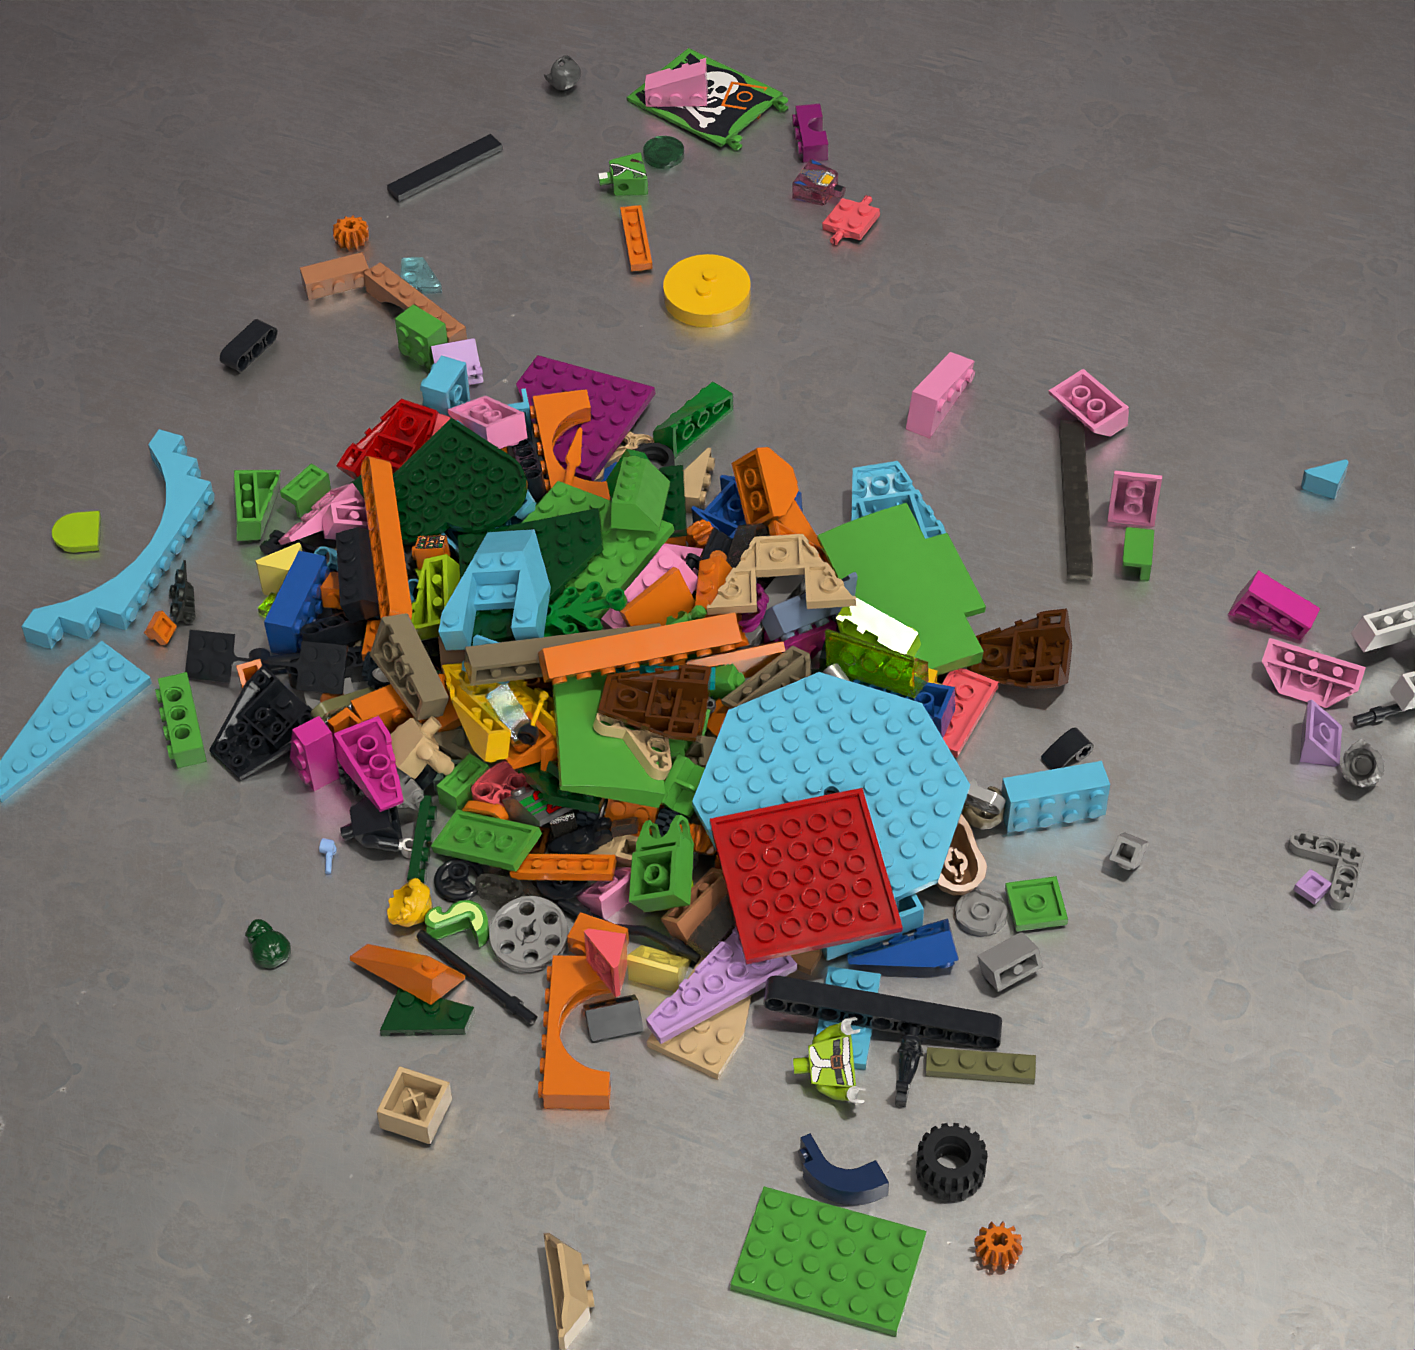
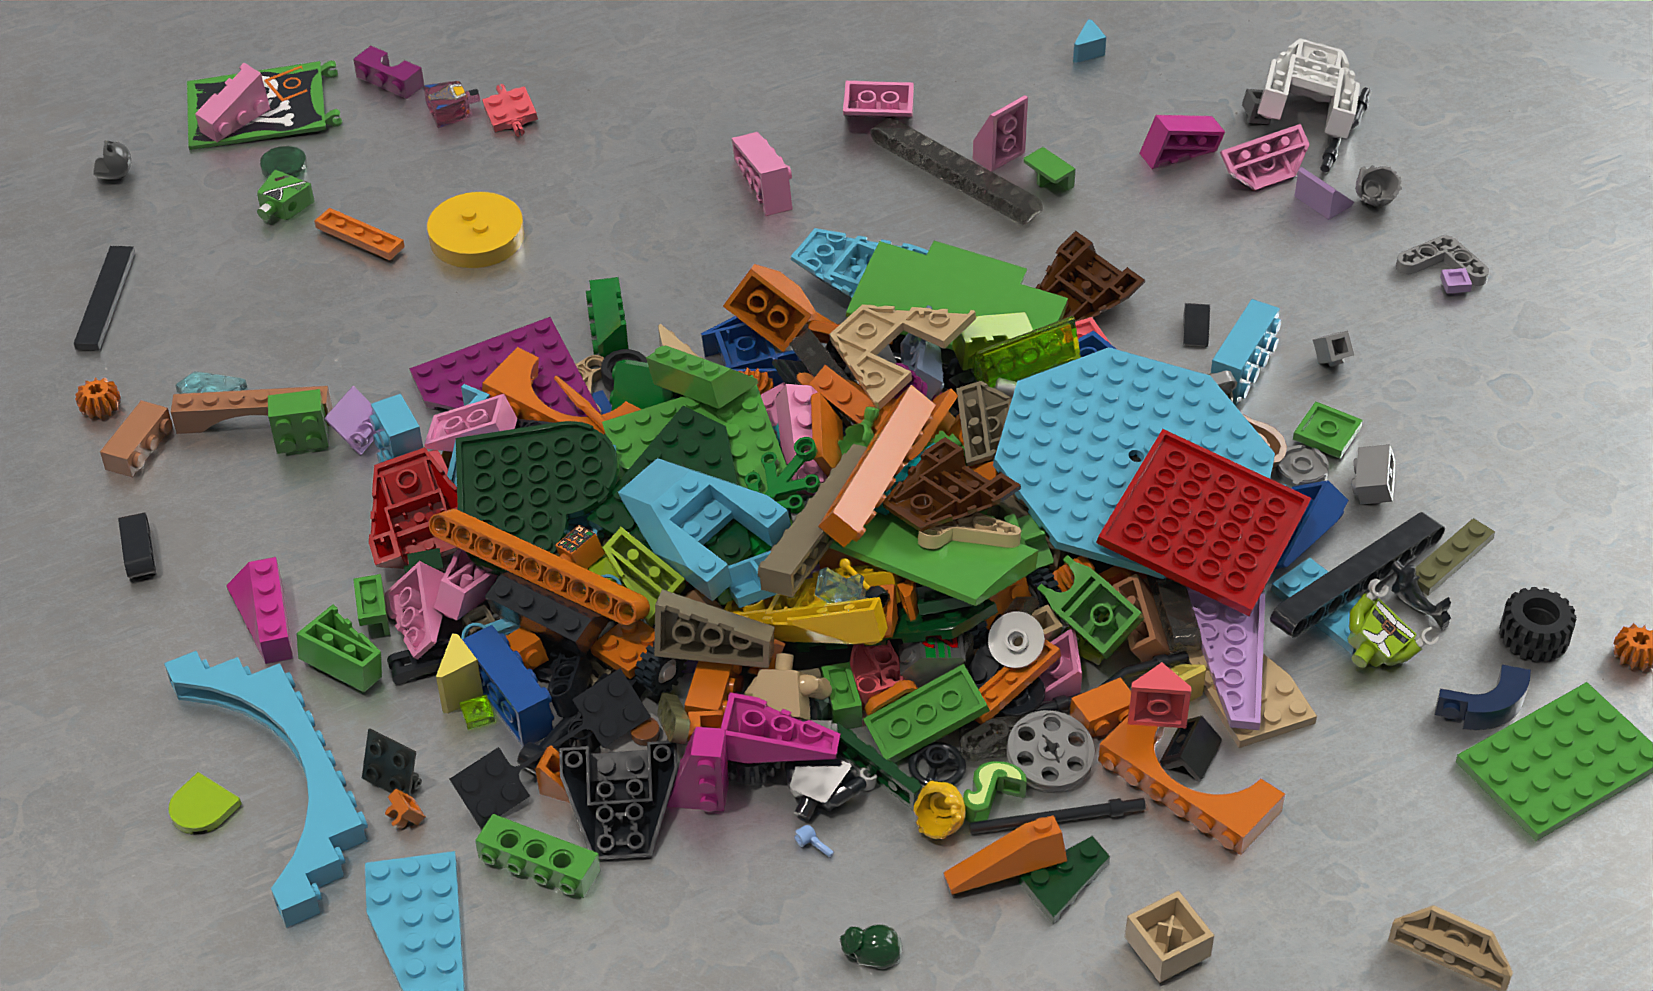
camera: 50 degrees left, 5 degrees down
none -> dark pink wedge [226,557,293,664]
none -> white dish [988,612,1045,668]

